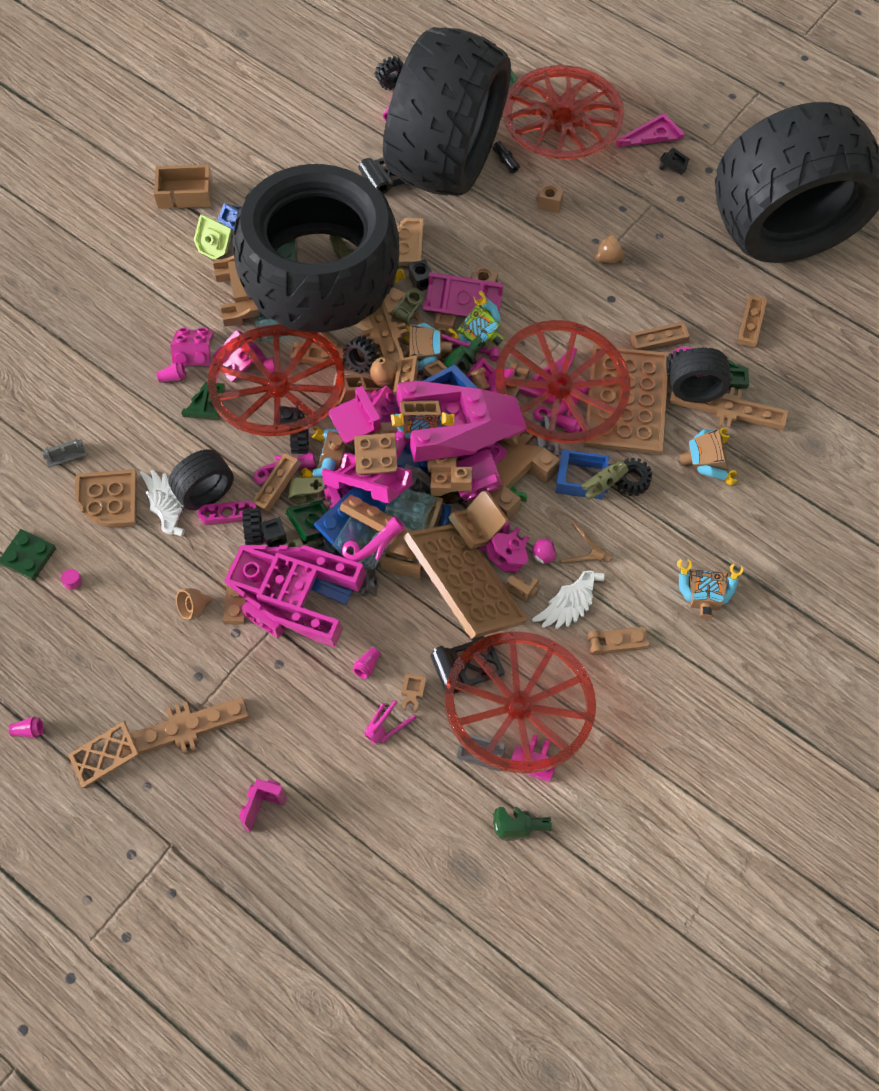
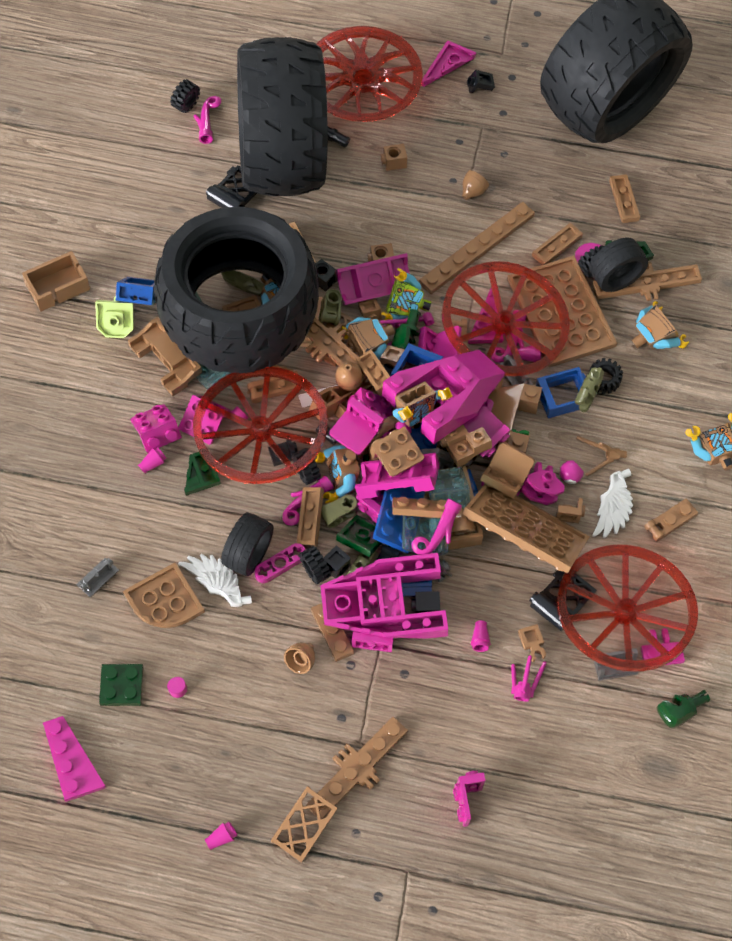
camera: 30 degrees left, 0 degrees up
black tyre [343,336,380,374] -> none
medium nougat bush [468,368,490,390] -> none
none -> black brick [411,591,440,613]
none -> medium nougat plate [419,202,535,295]

